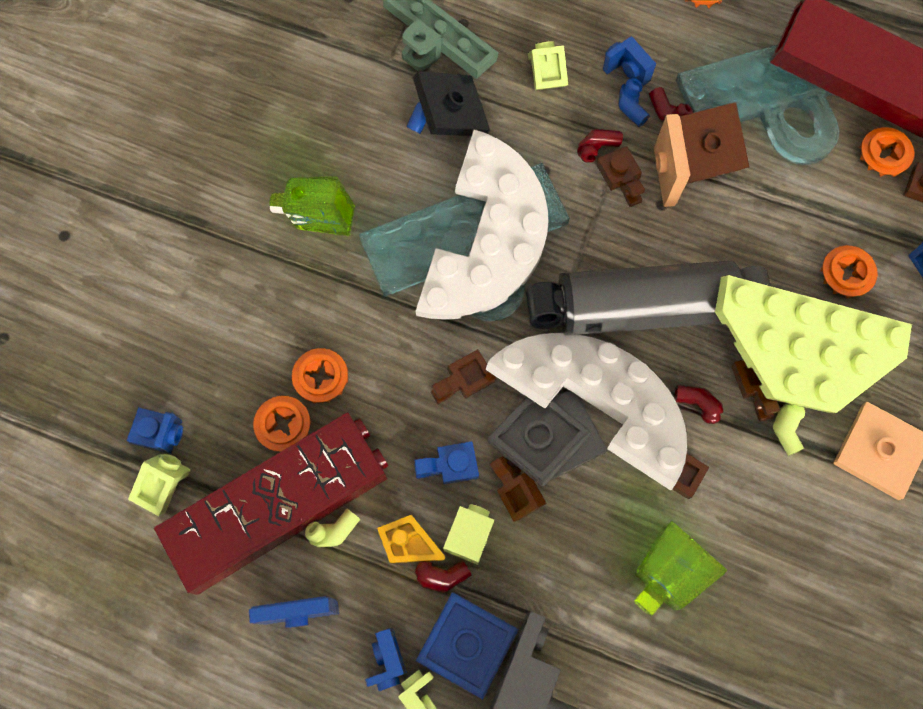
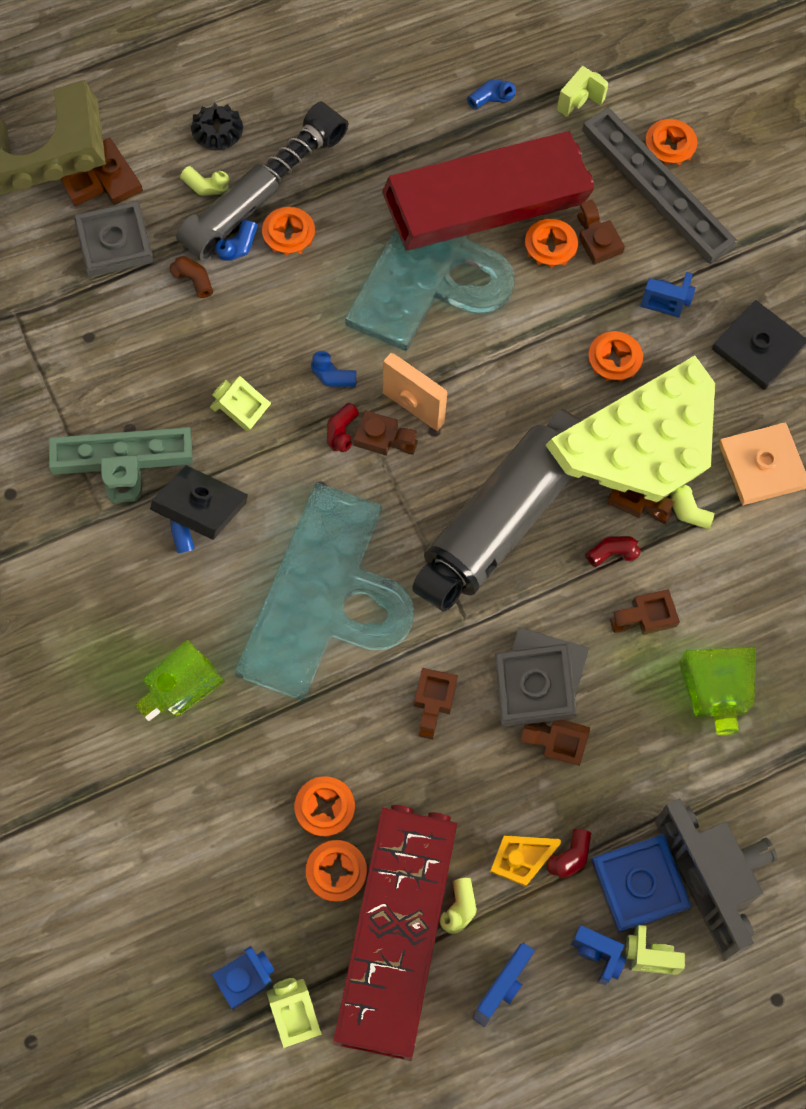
camera: 50 degrees left, 5 degrees down
blue plate [414,441,479,485] -> none
white plate [416,130,548,319] -> none
yellowish green brick [443,504,495,565] -> none
white plate [486,333,687,490] -> none
blue bracket [603,36,656,86] -> none
dark red arm [649,87,693,121] -> none
reddish brown plate [680,102,750,184] -> none

